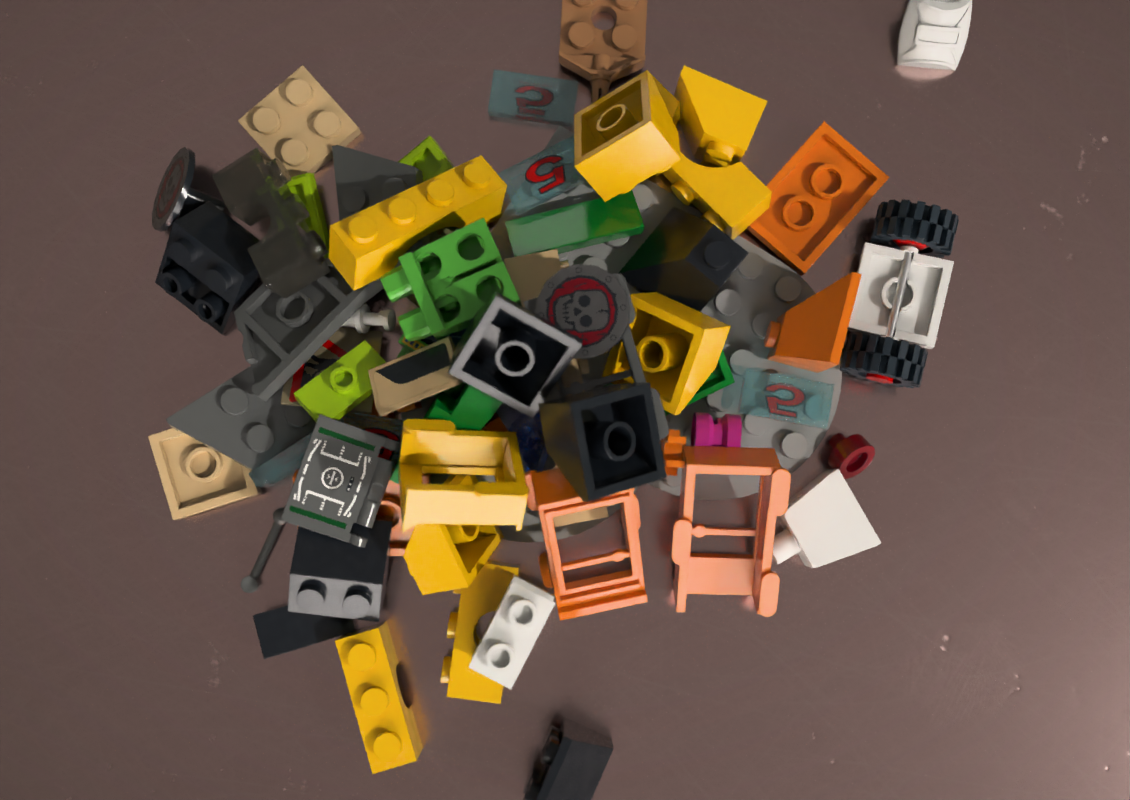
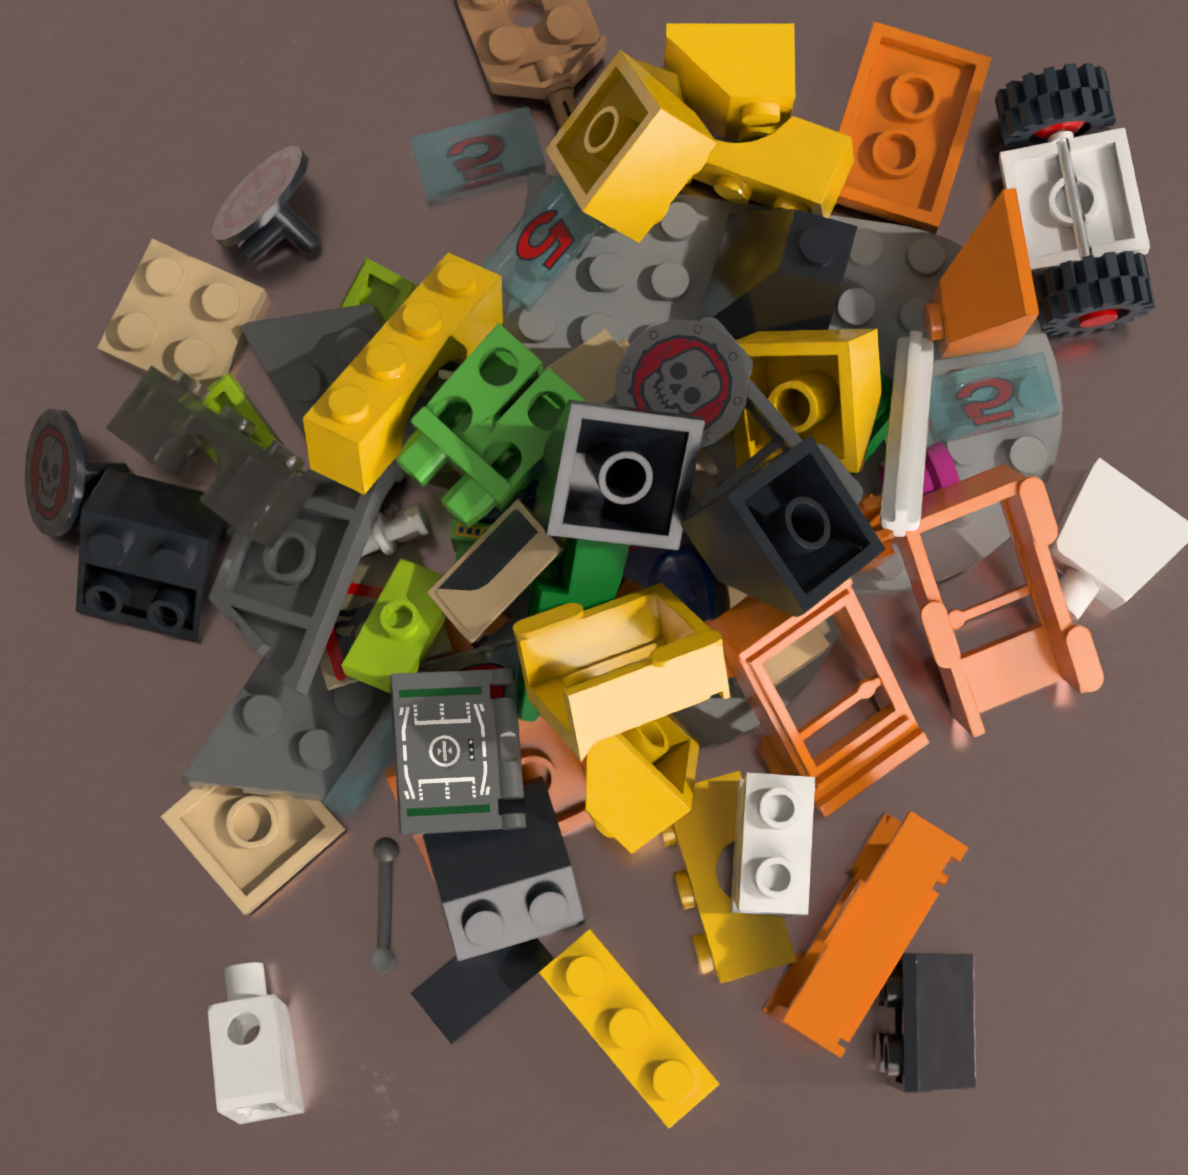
camera: 20 degrees left, 5 degrees down
green slope [505,190,644,257] -> none
dark red tile [828,433,875,479] -> none
none -> white torso [208,962,304,1124]
none -> shield [212,146,320,263]
none -> orange piece [762,811,969,1058]
none -> white axle [880,330,934,537]

